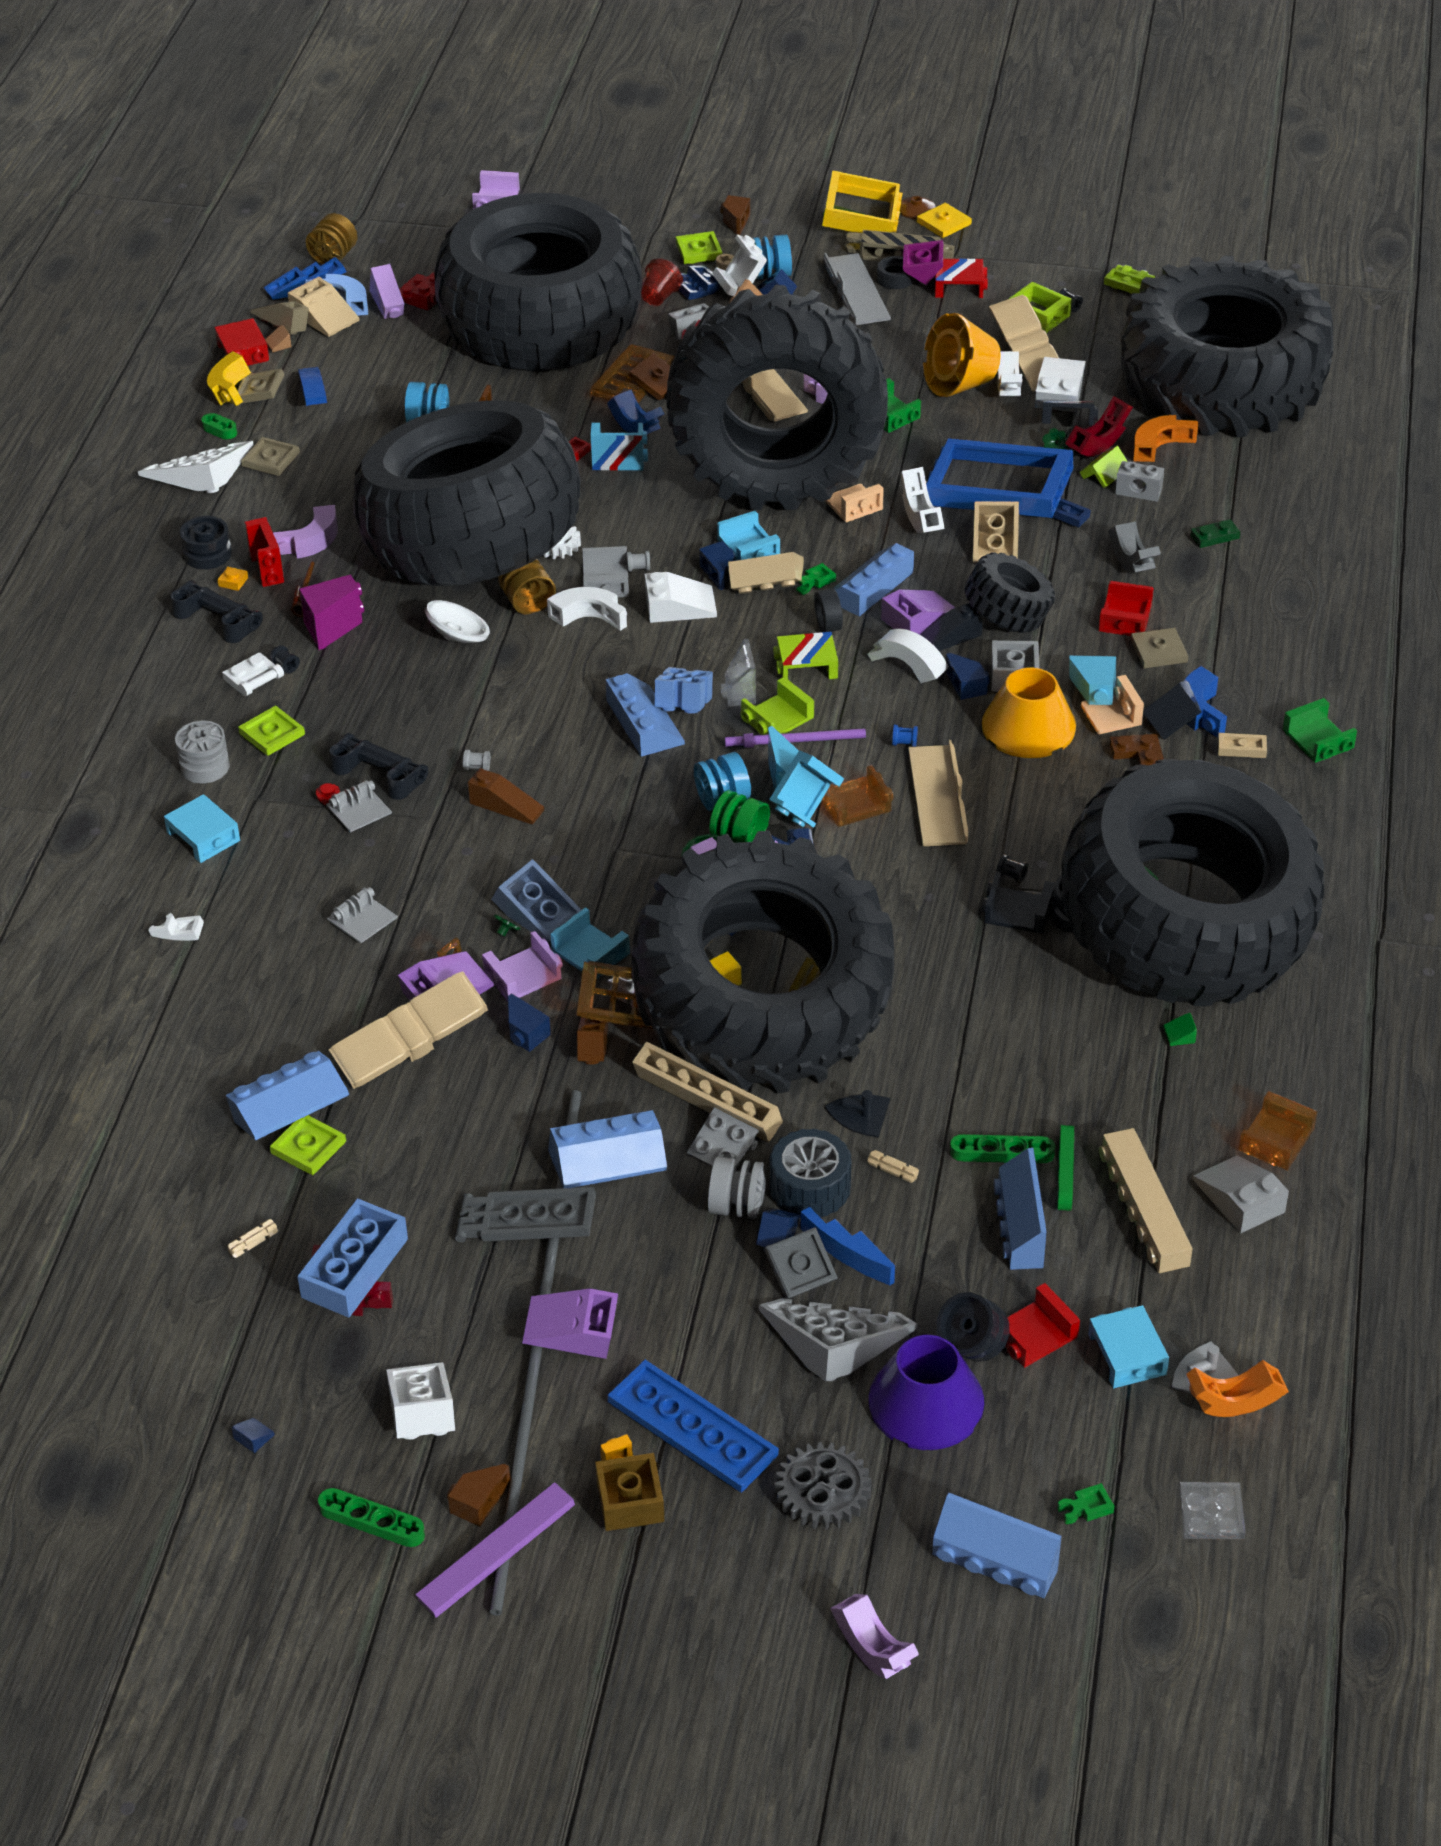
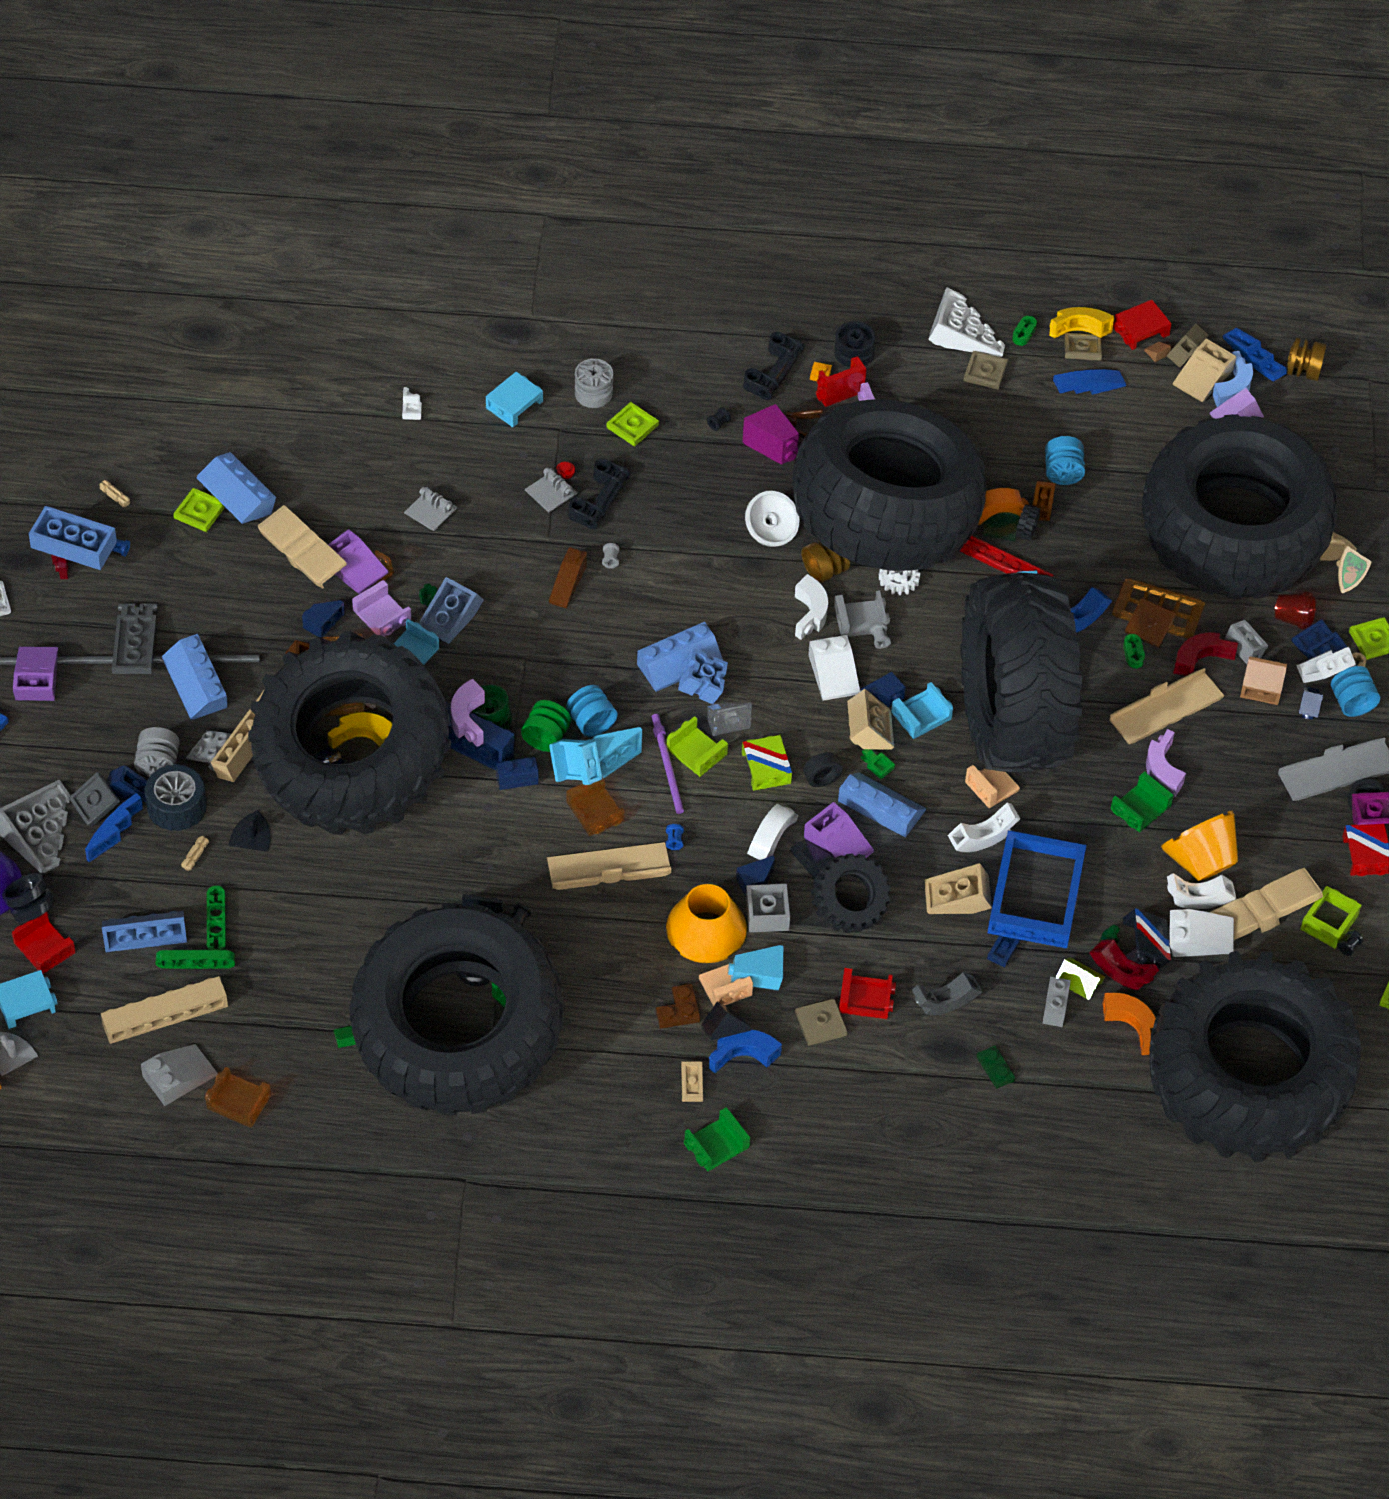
camera: 80 degrees right, 10 degrees up
white plate [222,652,284,696] -> none

